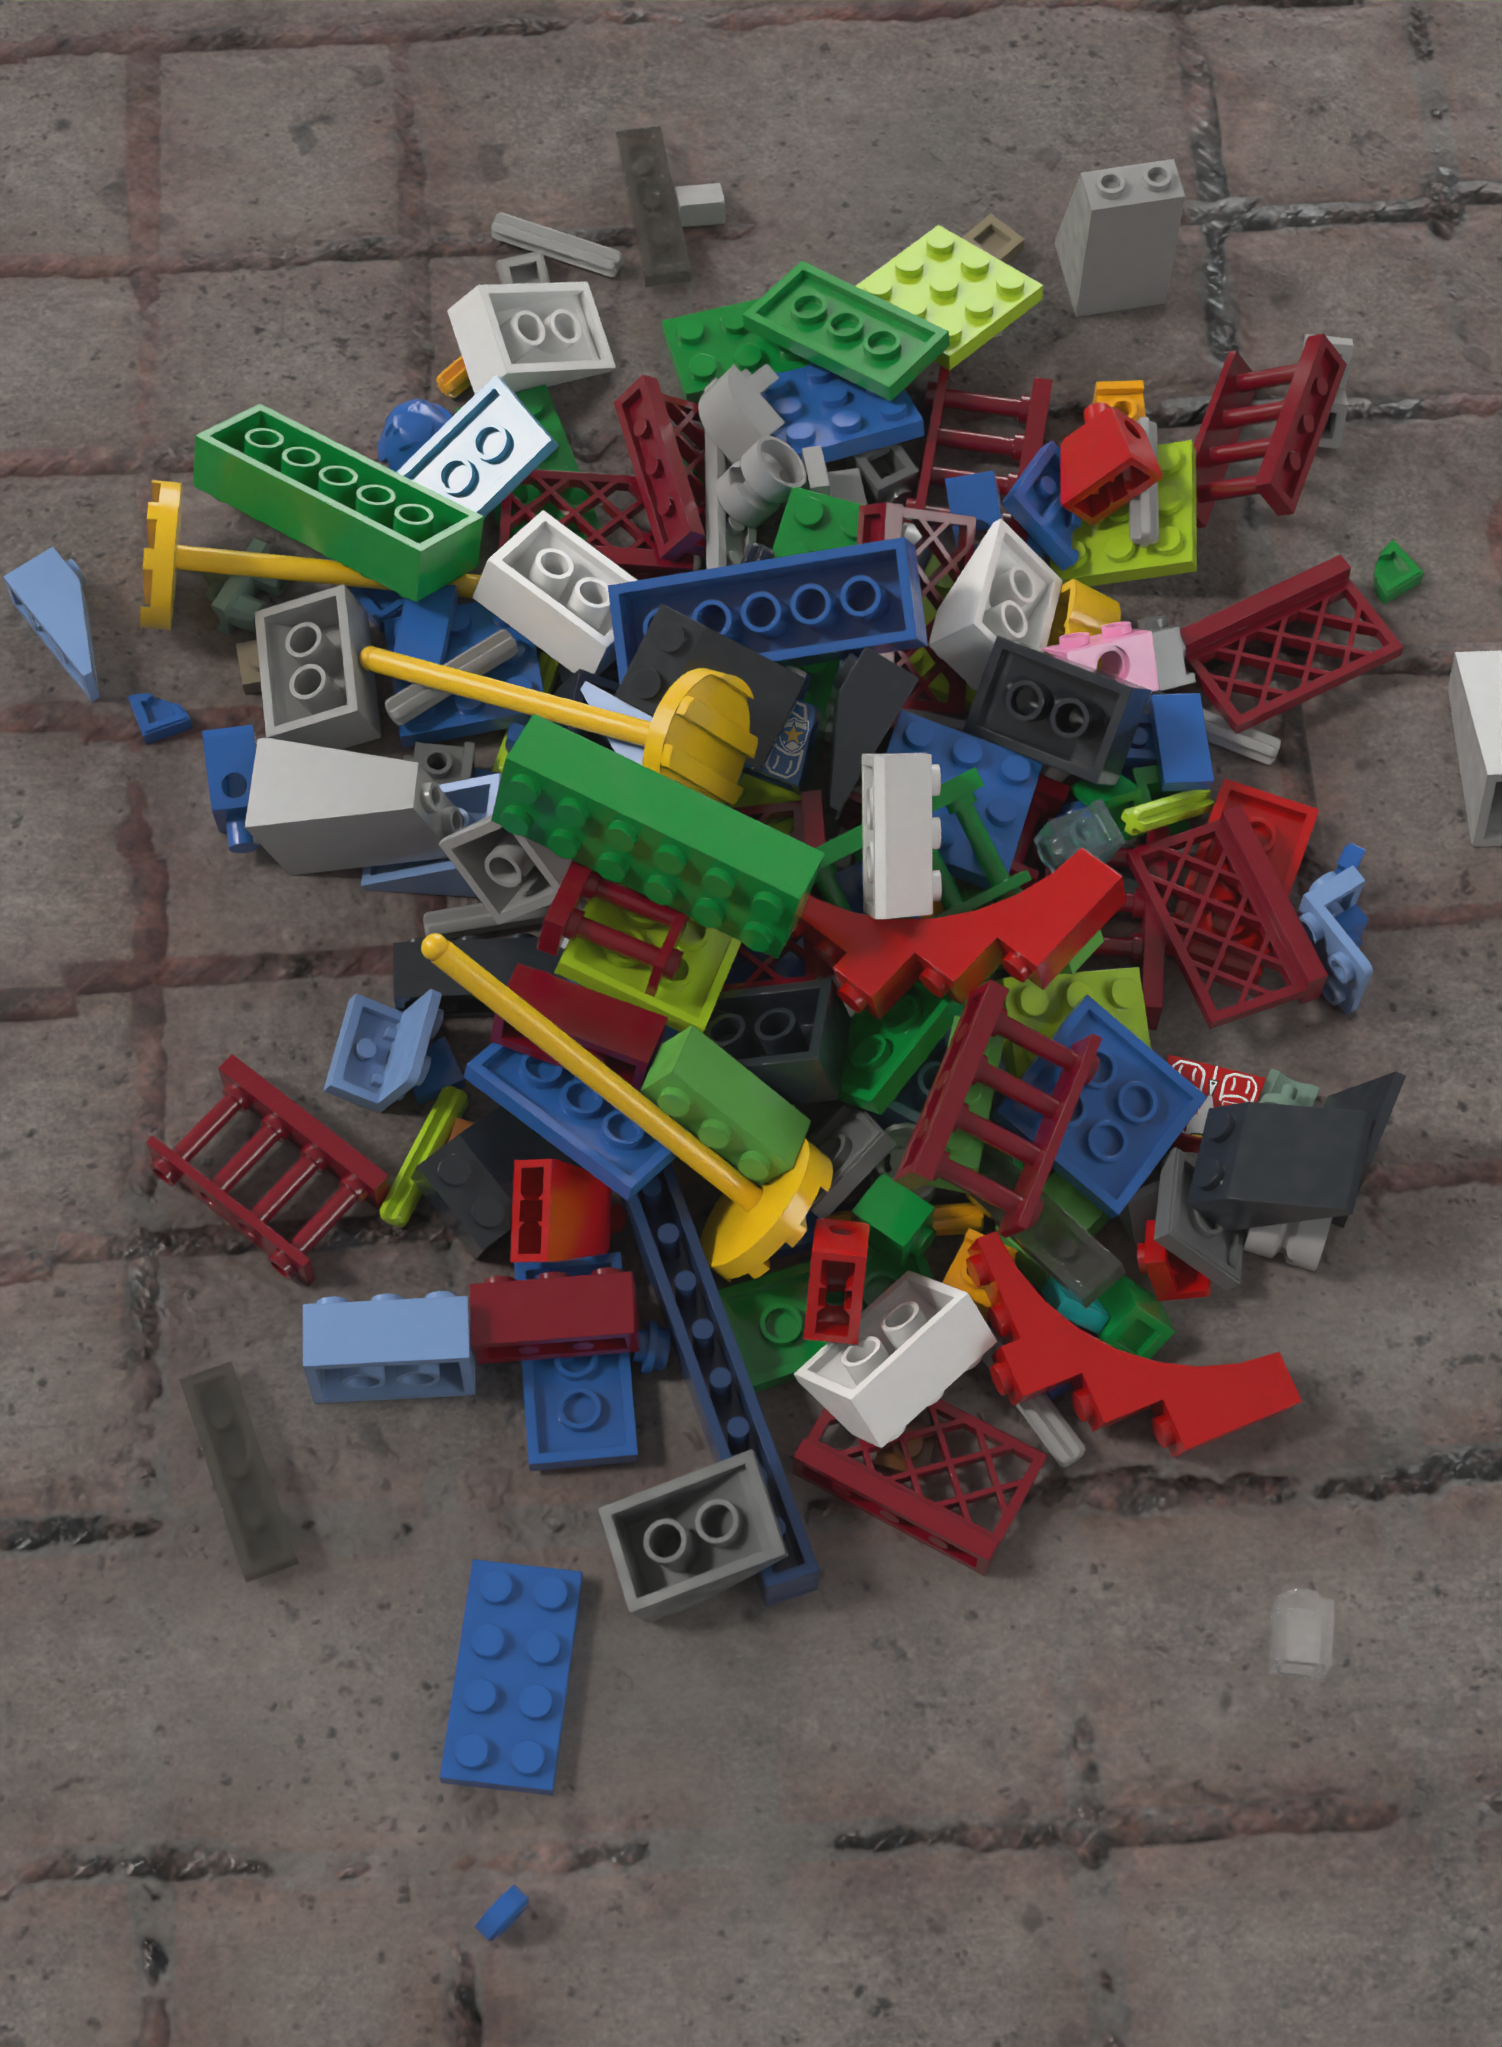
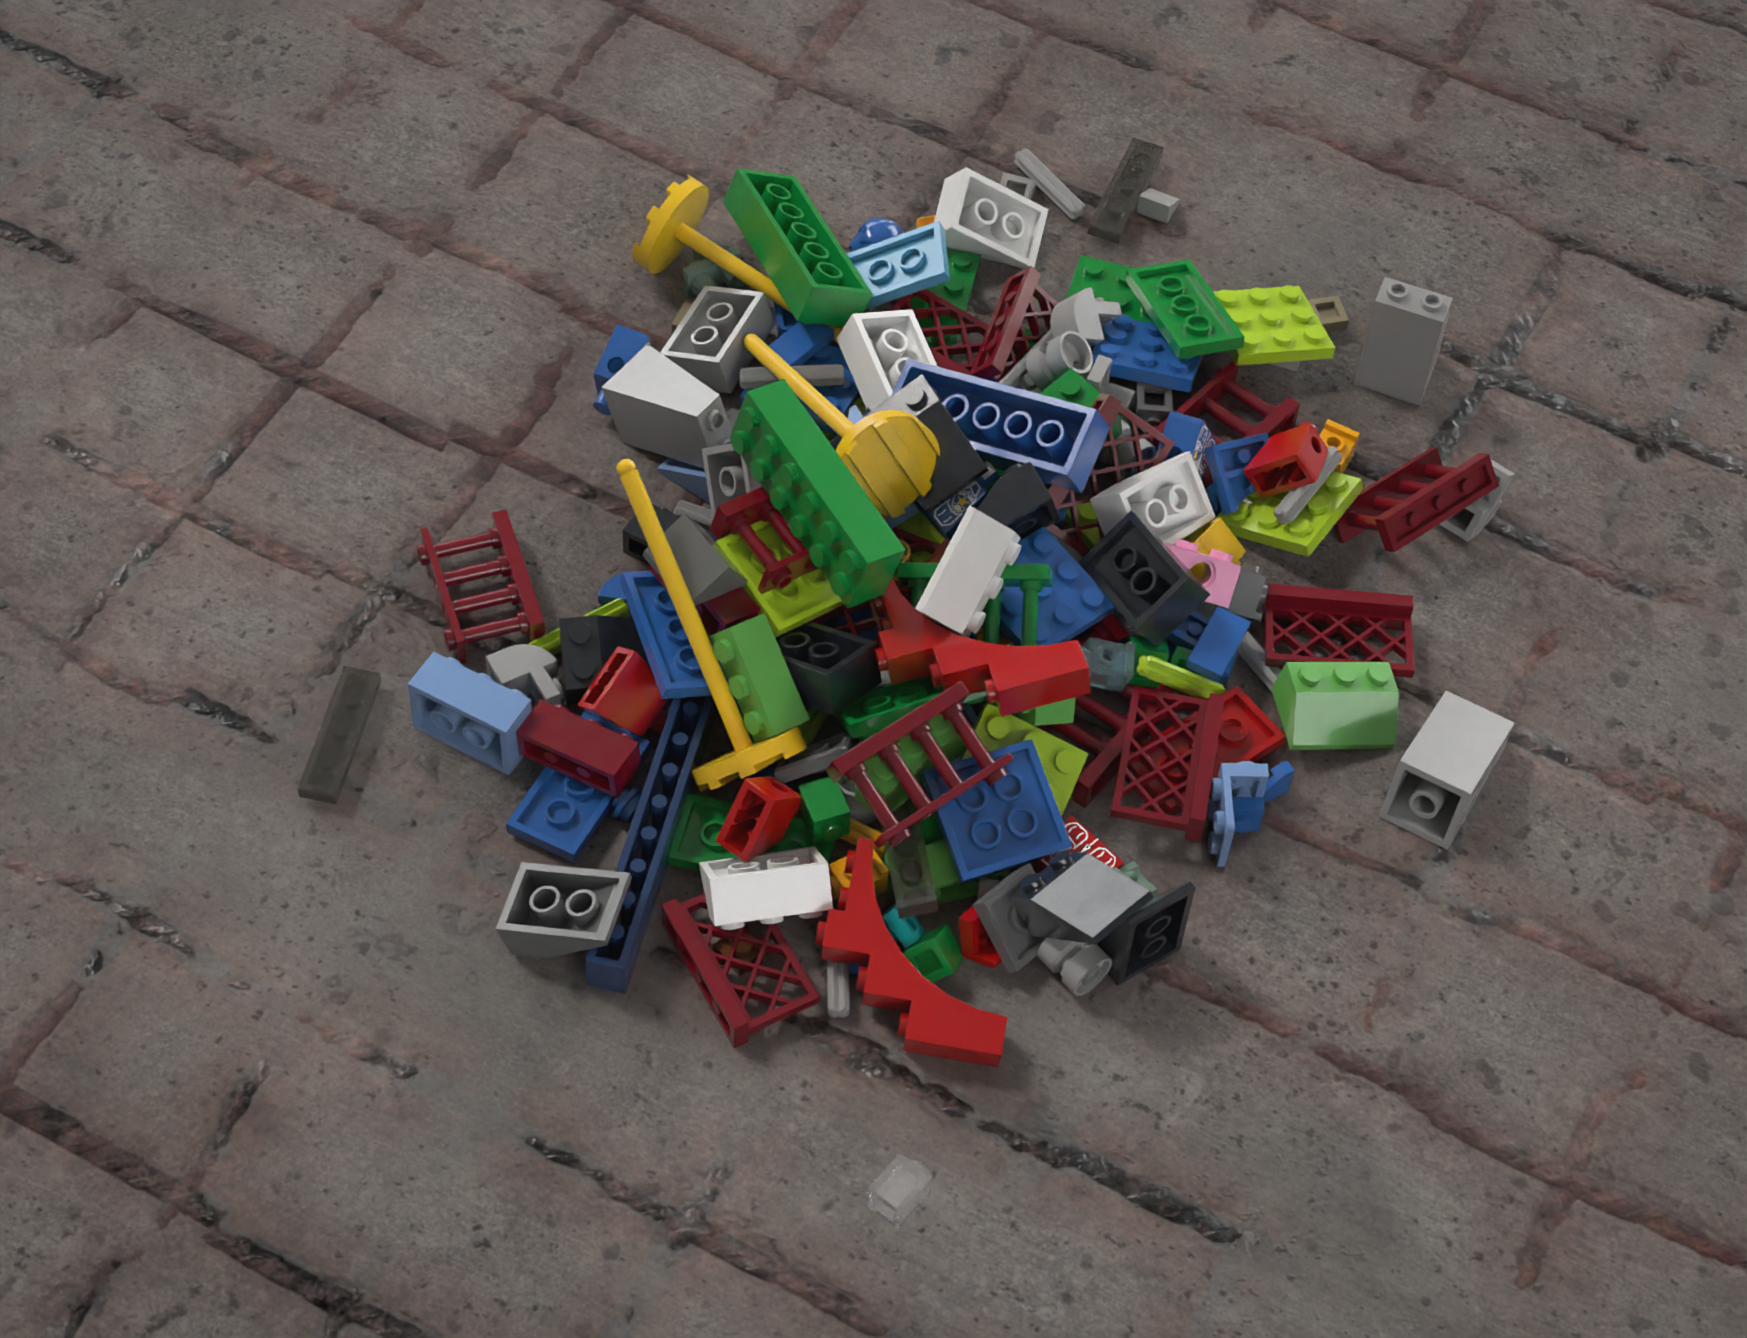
camera: 30 degrees right, 10 degrees down
medium blue slope [3,547,100,702] -> none
blue tile [128,693,193,744] -> none
medium blue bracket [323,989,444,1113] -> none
blue plate [440,1559,583,1796] -> none
blue tile [475,1884,530,1942] -> none
green tile [1373,540,1424,605] -> none
none -> light grey brick [486,644,564,705]
none -> dark grey slope [642,514,748,606]
none -> bright green slope [1271,662,1399,750]

